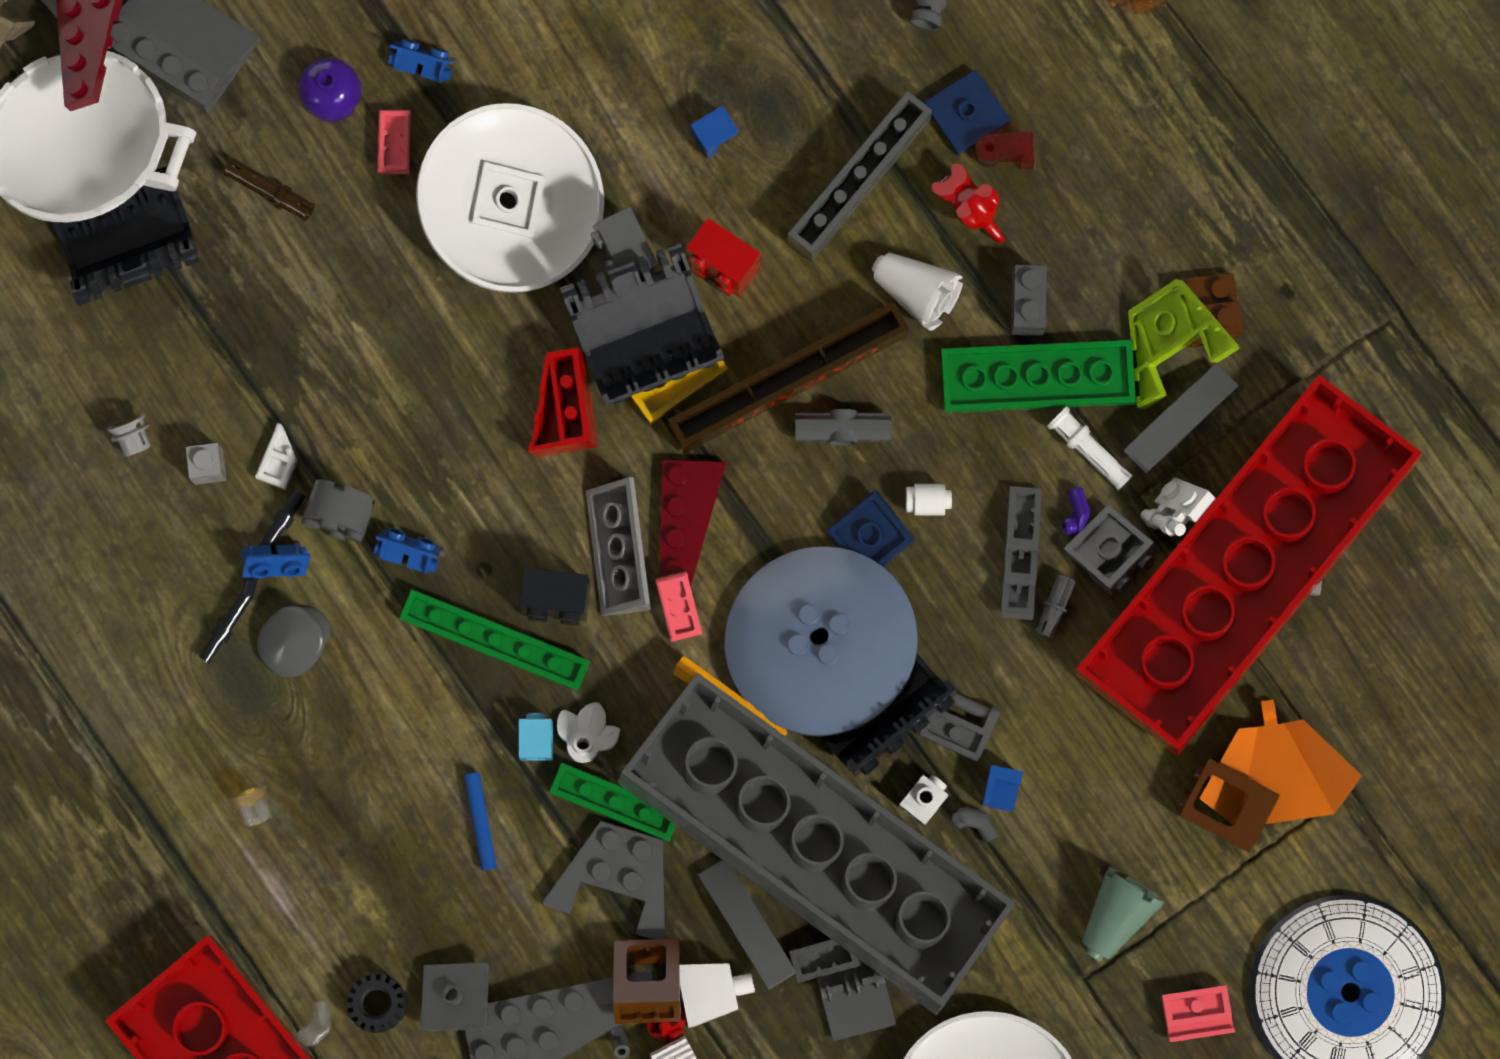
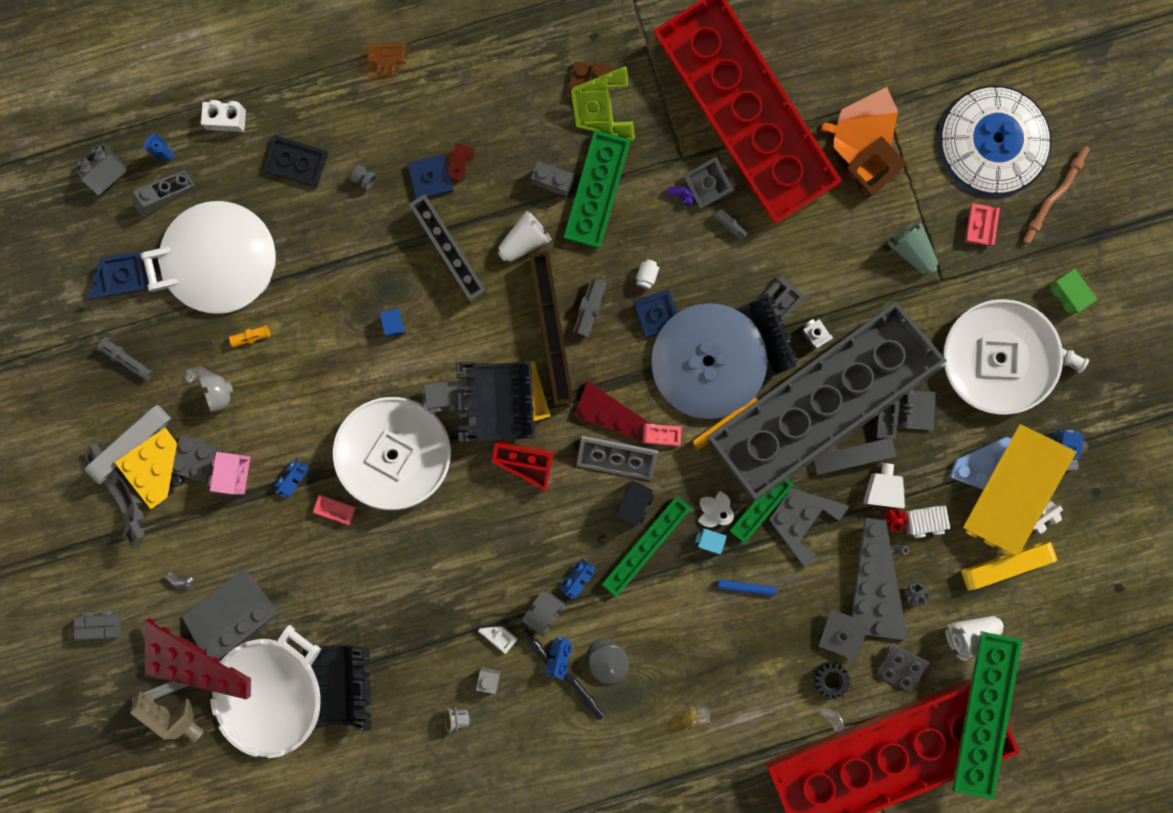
camera: 70 degrees left, 5 degrees up
dark brown pin [224,158,315,222] -> none
dark purple cylinder [299,57,362,122] -> none
reddish brown window [613,938,681,1024] -> none
red brick [686,218,761,298] -> none
red animal [931,163,1005,243] -> none
dark grey arm [952,806,999,844] -> none
blue panel [981,765,1023,812] -> none
dark grey slope [1001,486,1042,620] -> none
white pin [1047,406,1133,490] -> none
dark grey slope [1124,363,1239,473] -> none
white plate [1141,477,1216,536] -> none

